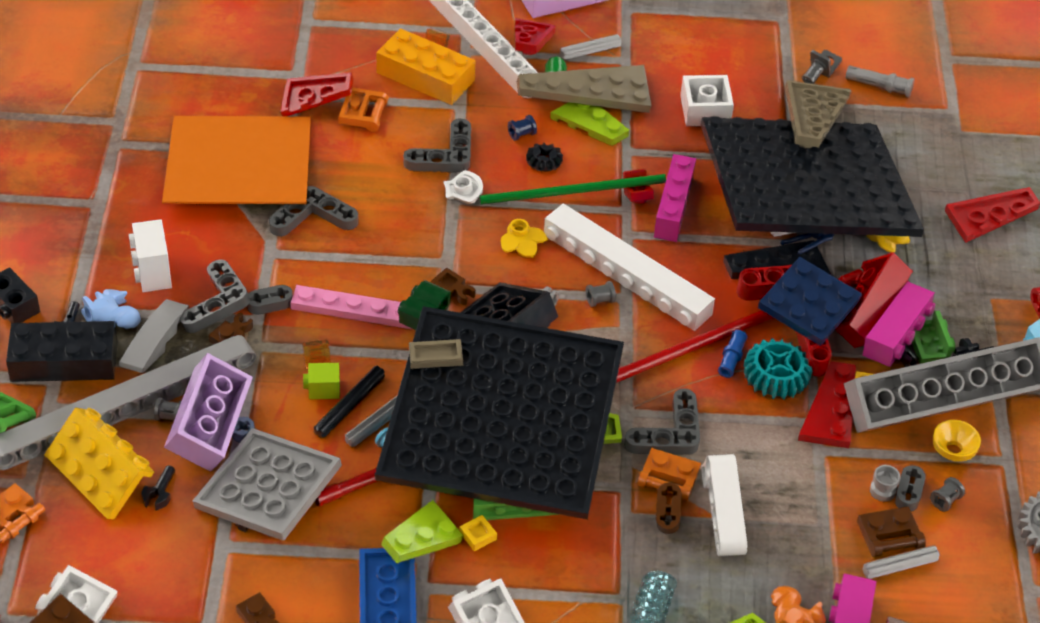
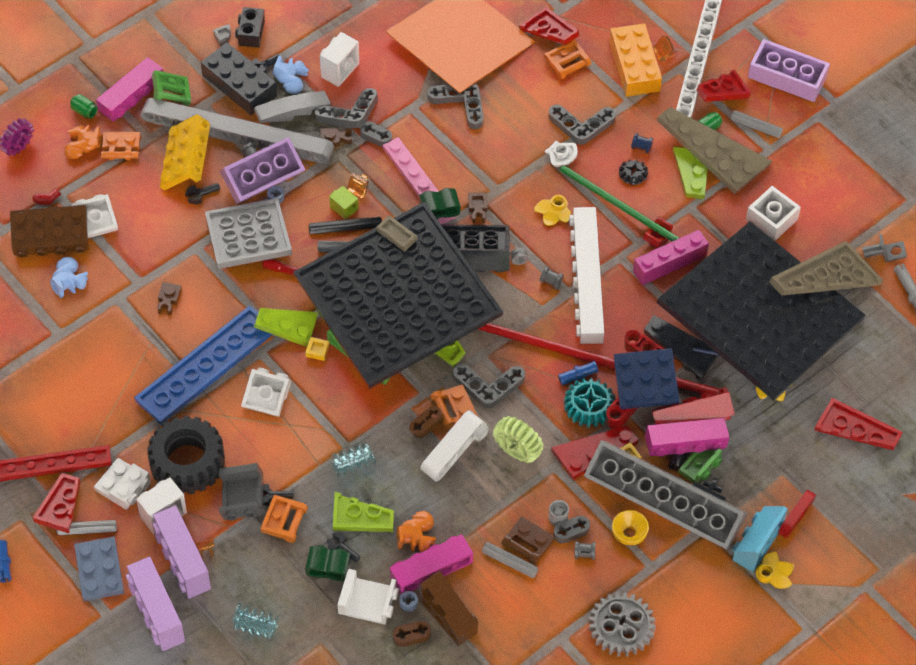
camera: 50 degrees right, 10 degrees up
none -> yellowish green gear [493,416,544,463]

